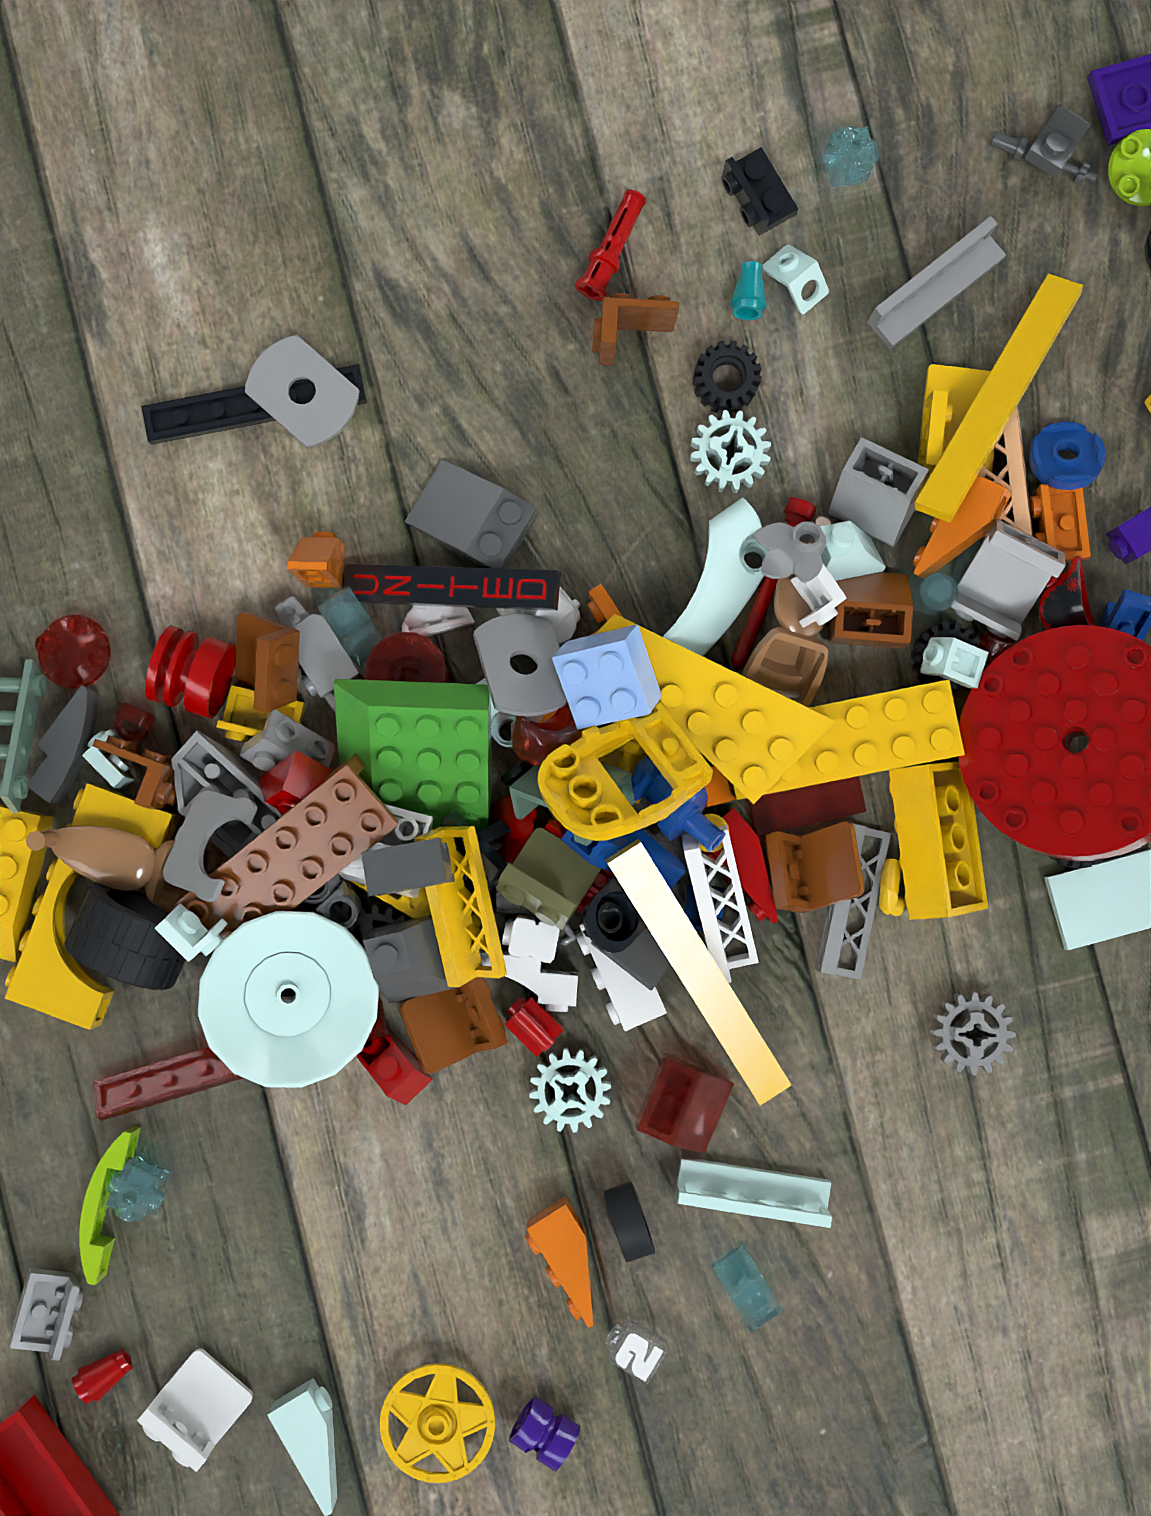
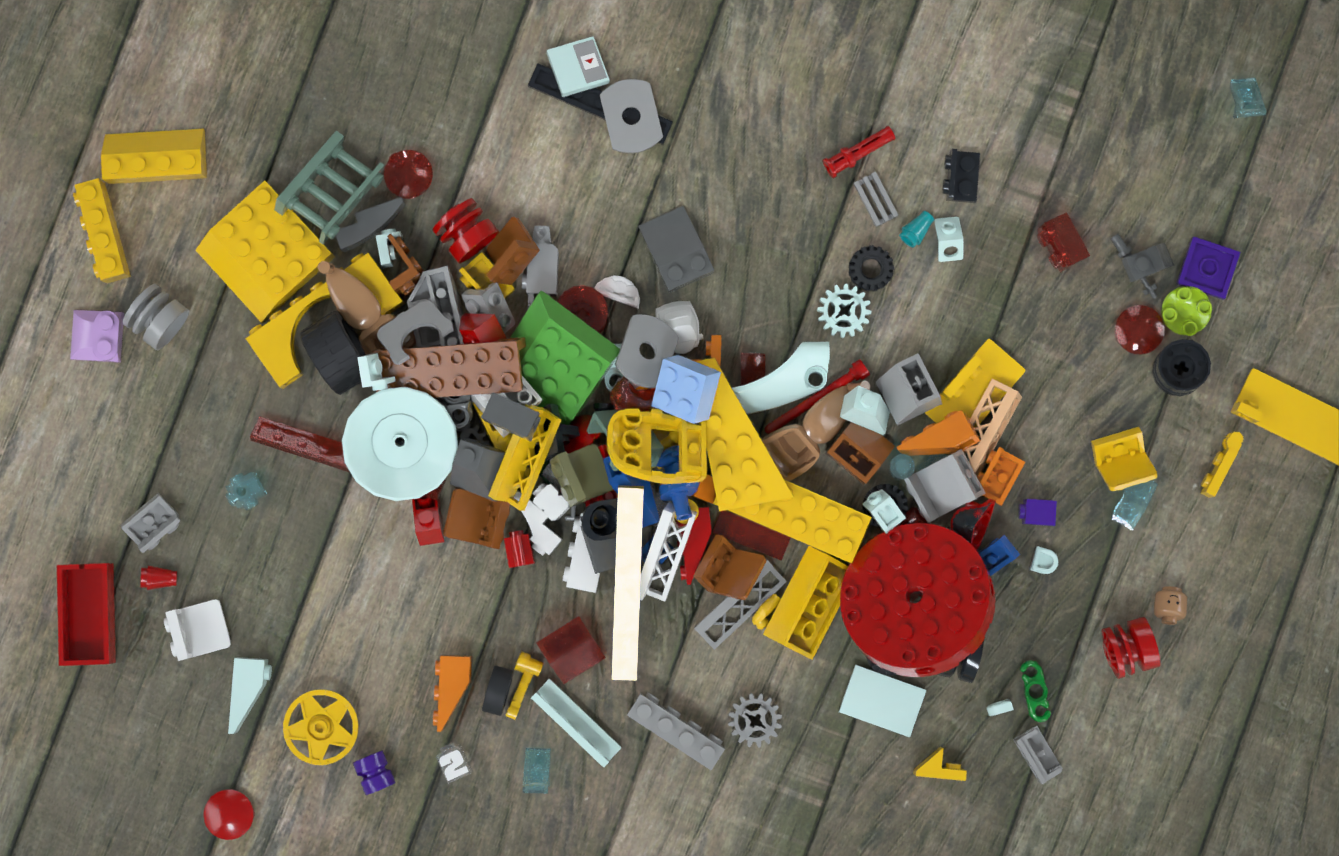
camera: 35 degrees right, 0 degrees up
lime slope [79,1125,141,1285] -> none
clear red tile [113,702,156,741] -> none
orange slope [287,531,345,589] -> none
clear light blue slope [317,585,390,668] -> none
black tile [342,564,561,611] -> none
light aqua gear [529,1047,611,1133] -> none
dark orange bracket [592,293,679,366] -> none
light grey plate [754,522,826,583] -> none
white bracket [790,564,847,628] -> none
clear light blue brick [822,126,879,188] -> none
light grey fence [867,216,1006,350] -> none
yellow tile [915,274,1083,523] -> none
blue tile [1028,421,1106,490] -> none
none -> yellow brick [506,651,544,720]
none -> light aqua tile [546,36,610,97]
none -> light grey brick [627,692,725,770]
none -> clear red slope [740,353,765,386]
none -> light grey tile [853,172,898,227]
none -> clear red slope [1037,212,1090,273]
none -> clear red dish [1115,305,1165,355]

